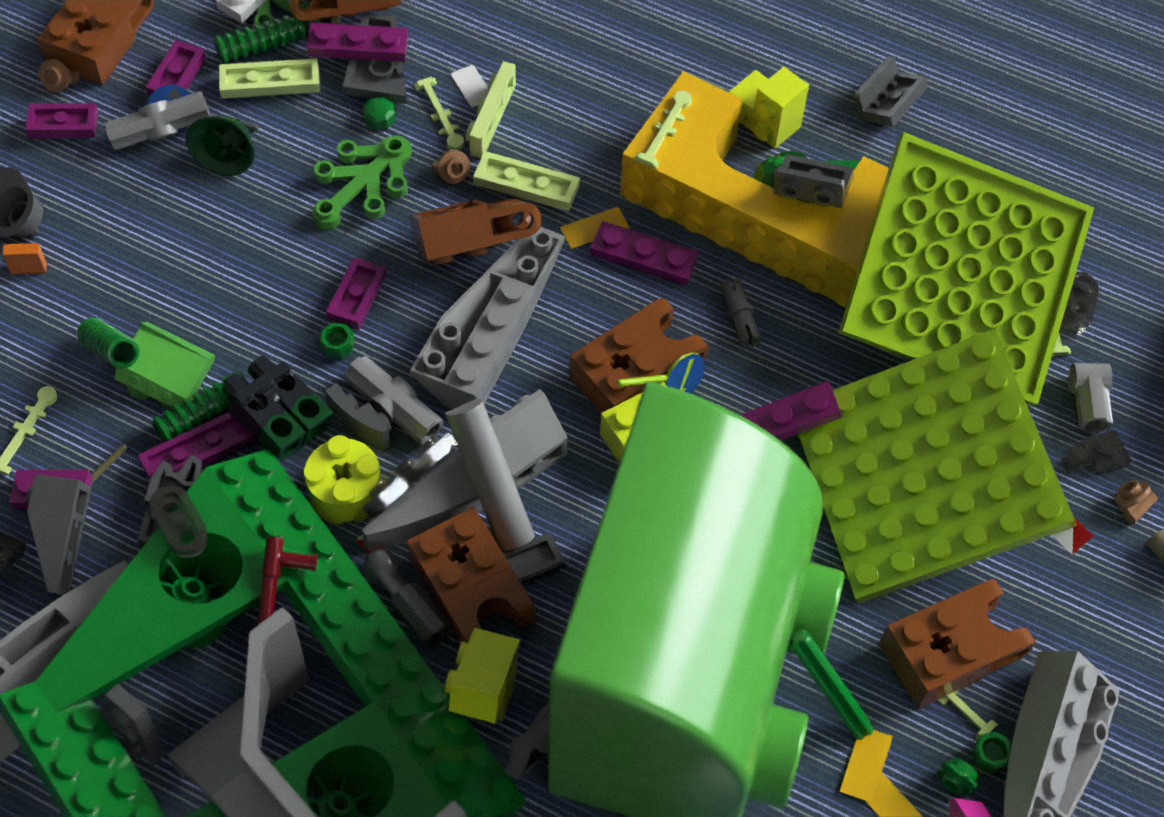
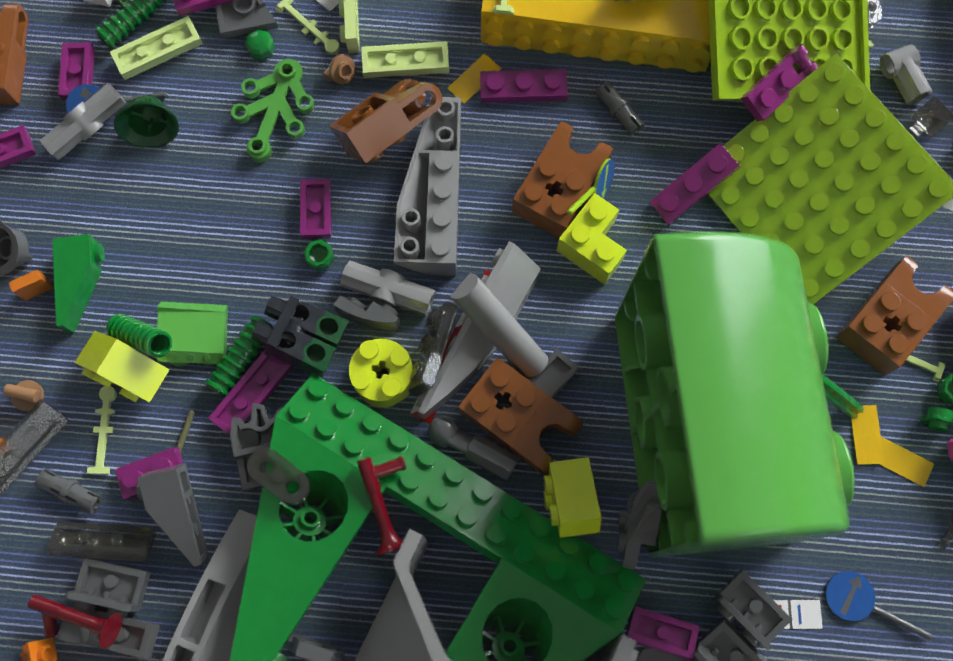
camera: 20 degrees left, 15 degrees up
none -> green slope [52,234,105,334]
none -> neon yellow brick [74,331,169,403]
none -> magenta plate [741,44,818,122]

